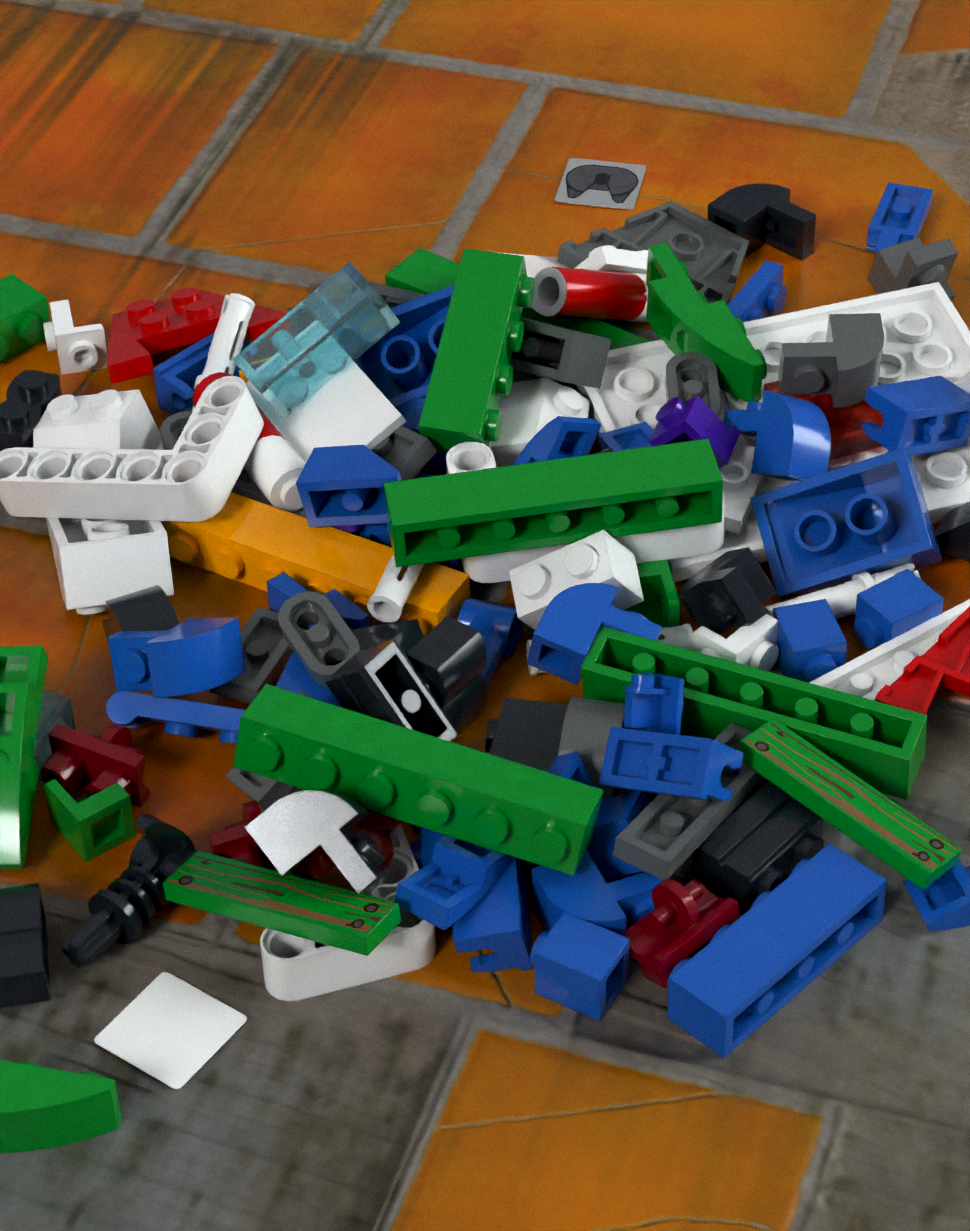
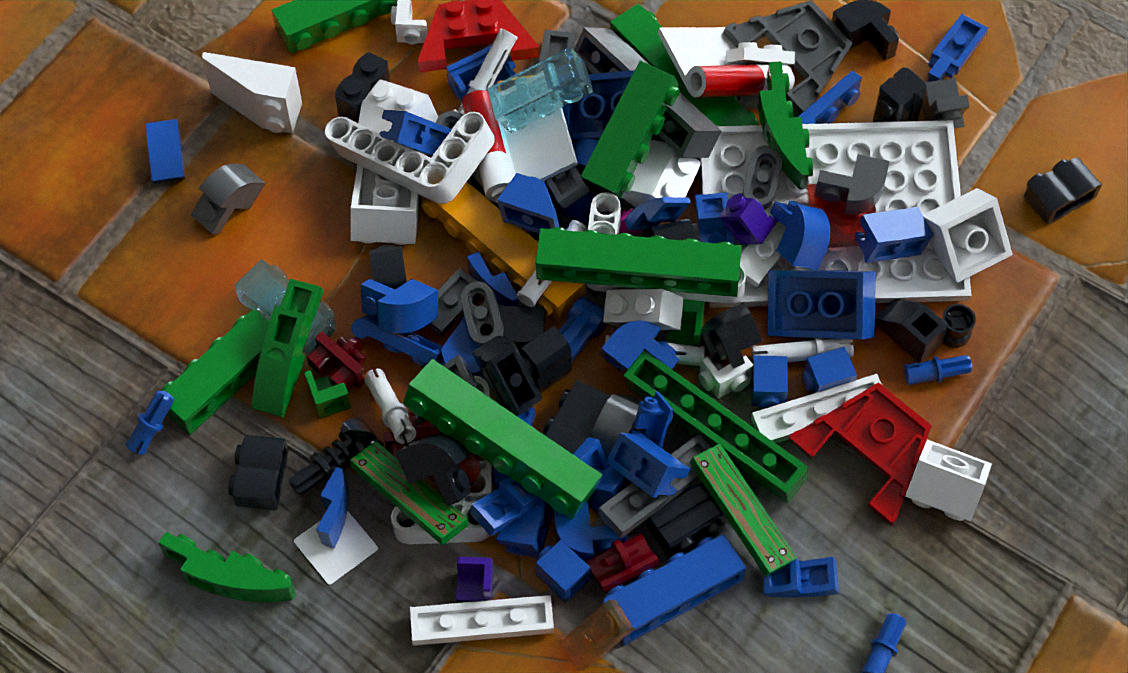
camera: 15 degrees right, 20 degrees up
none -> blue slope [316,467,349,549]
none -> white pin [364,369,416,444]
none -> blue hinge [380,110,452,157]
none -> white plate [410,595,554,645]
none -> dark purple panel [456,557,494,603]
none -> clear orange plate [560,600,634,671]
none -> black brick [873,67,927,122]

